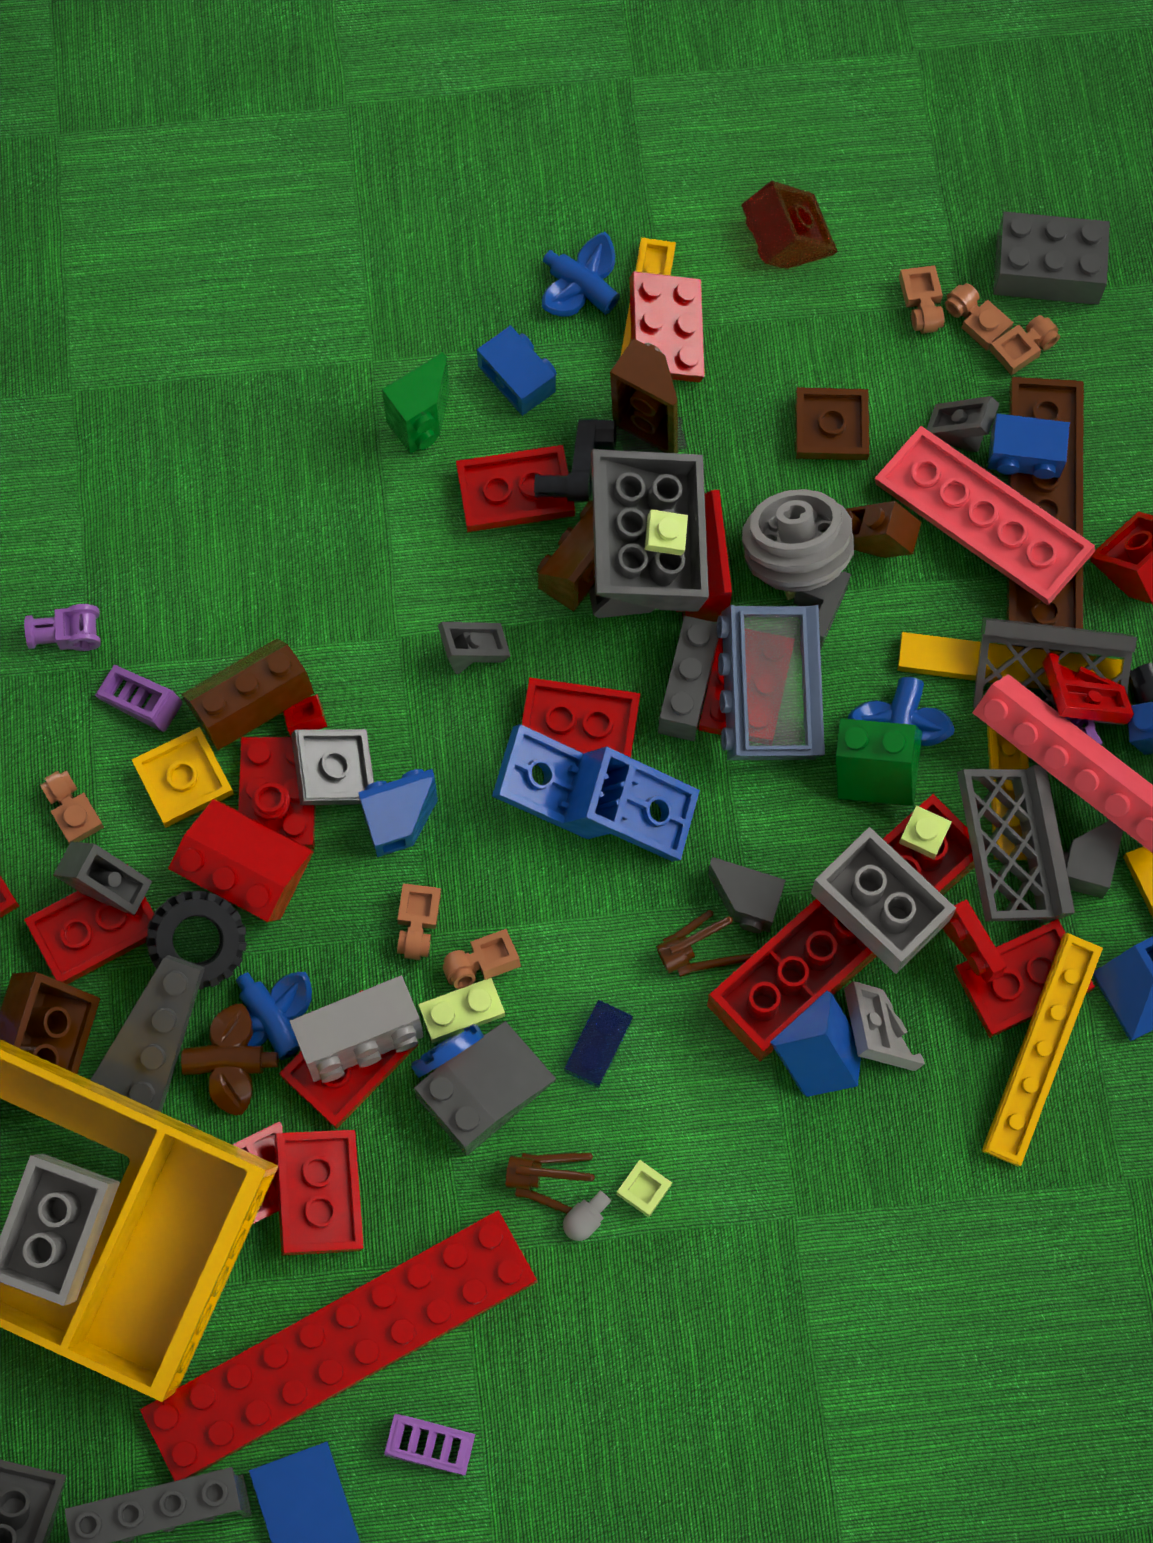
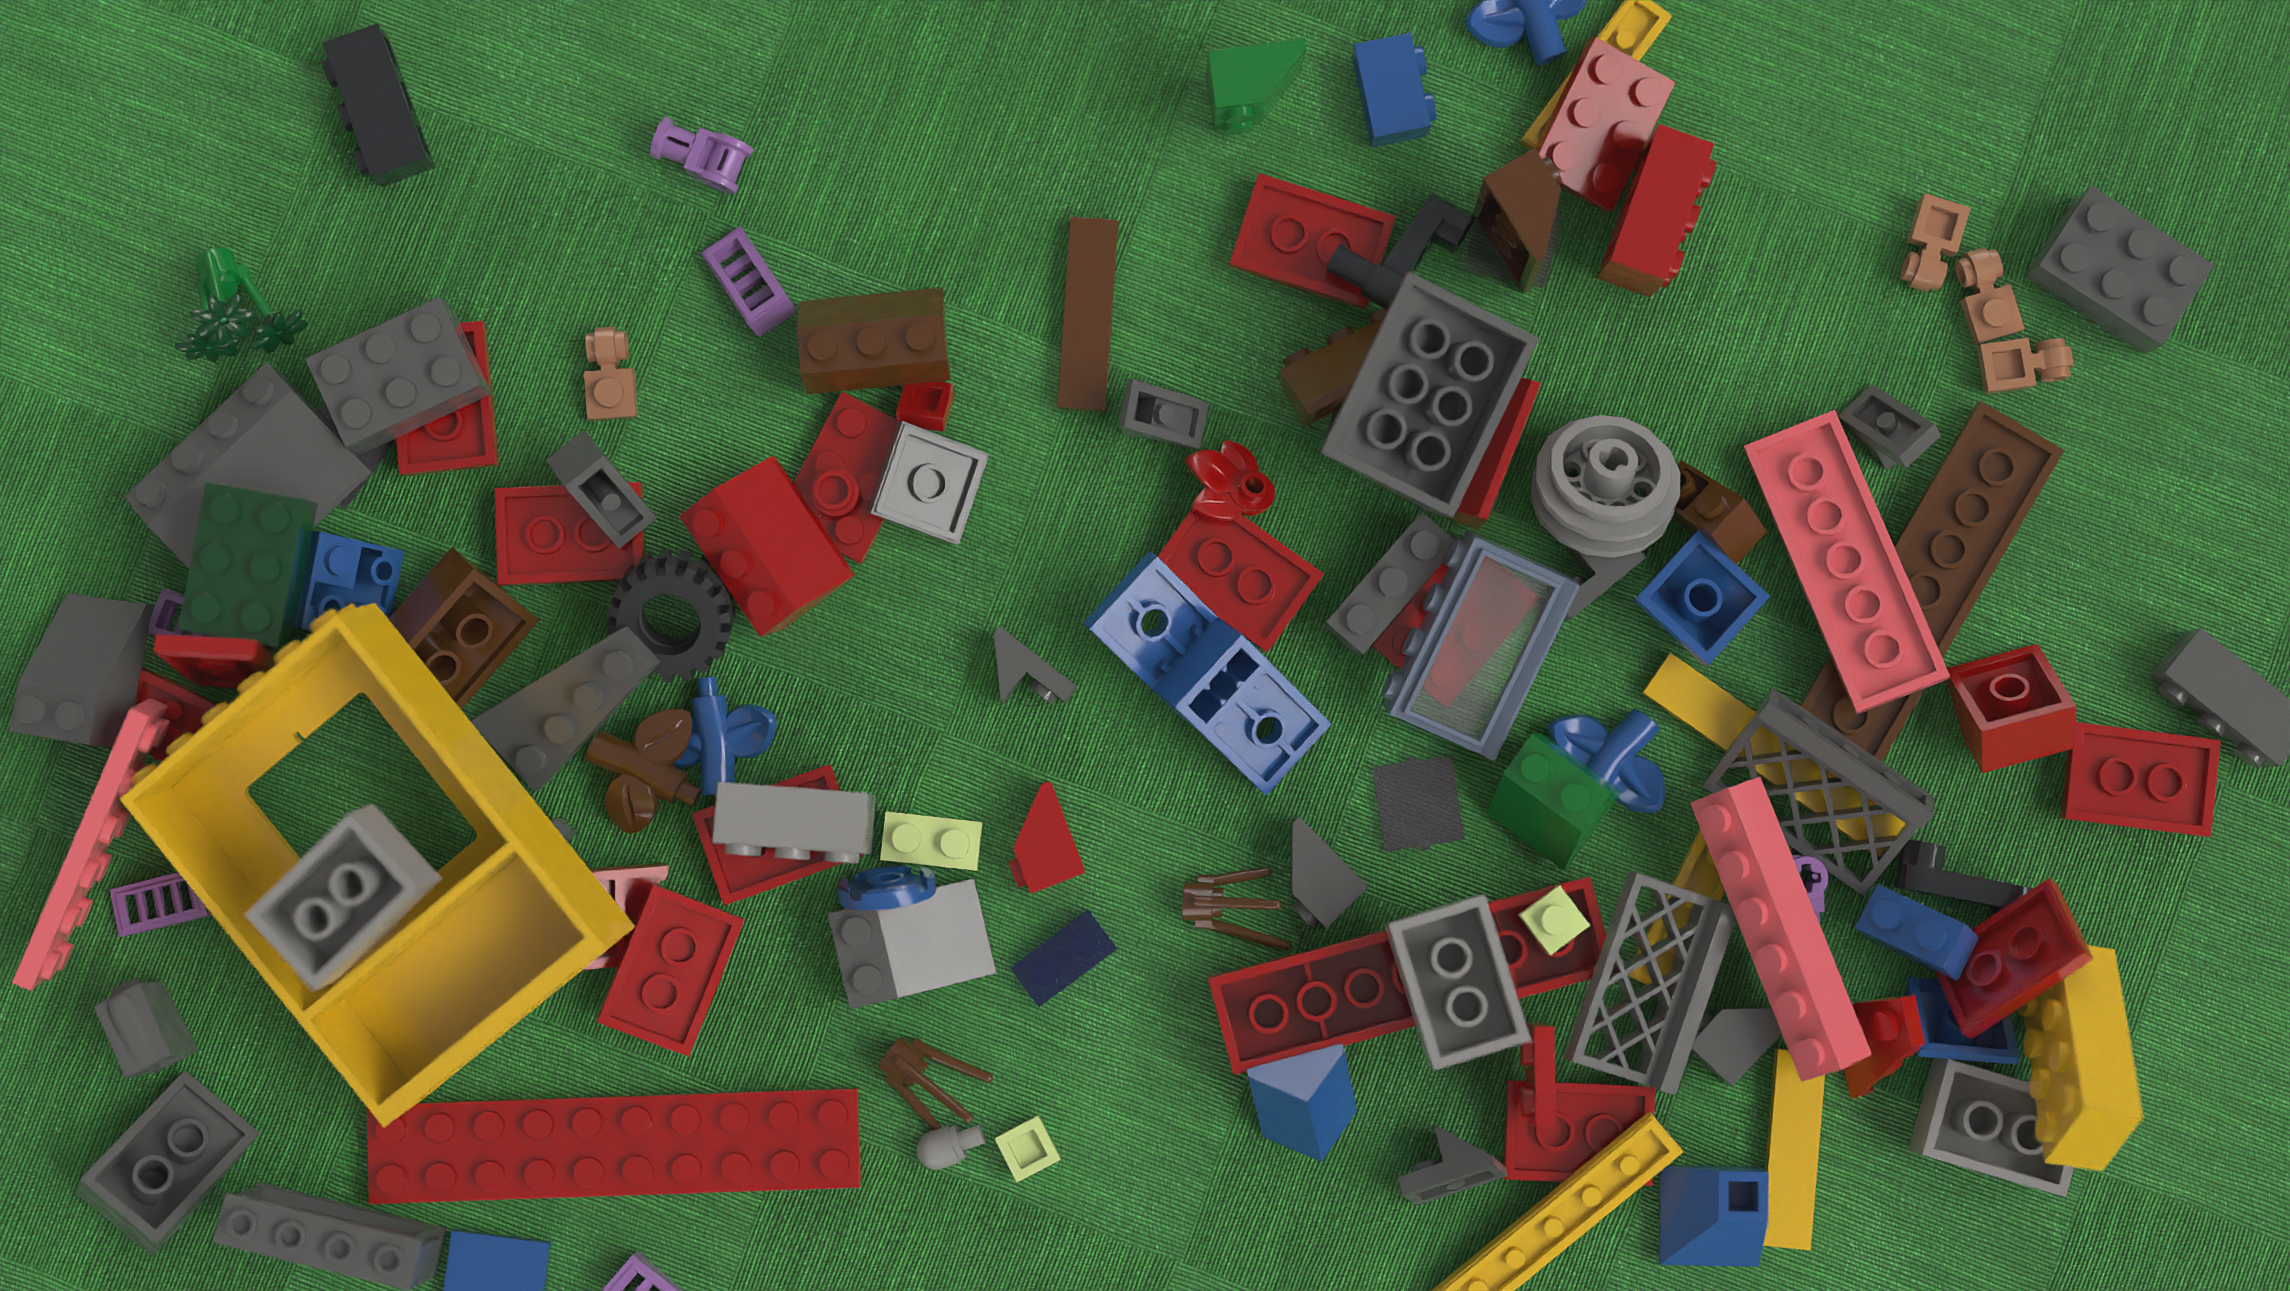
camera: 25 degrees right, 15 degrees up
yellow plate [132,727,234,828] -> none
slope [358,769,438,857] -> none
nougat plate [397,883,441,960] -> none
nougat plate [443,929,521,989] -> none
yellowish green plate [645,509,688,556] -> none
clear red slope [741,181,838,269] -> none
reddish brown plate [795,387,869,460] -> none
light grey wing [844,981,925,1071] -> none
blue brick [987,413,1070,479] -> none
red wing [1042,653,1134,724] -> none
none -> dark grey slope [994,626,1077,705]
none -> red slope [1008,781,1086,894]
none -> reddish brown tile [1057,217,1119,412]
none -> red plate [1185,440,1275,521]
none -> piece [1372,756,1465,851]
none -> dark grey slope [1398,1126,1508,1205]
none -> red brick [1597,124,1717,298]
none -> blue slope [1634,530,1770,667]

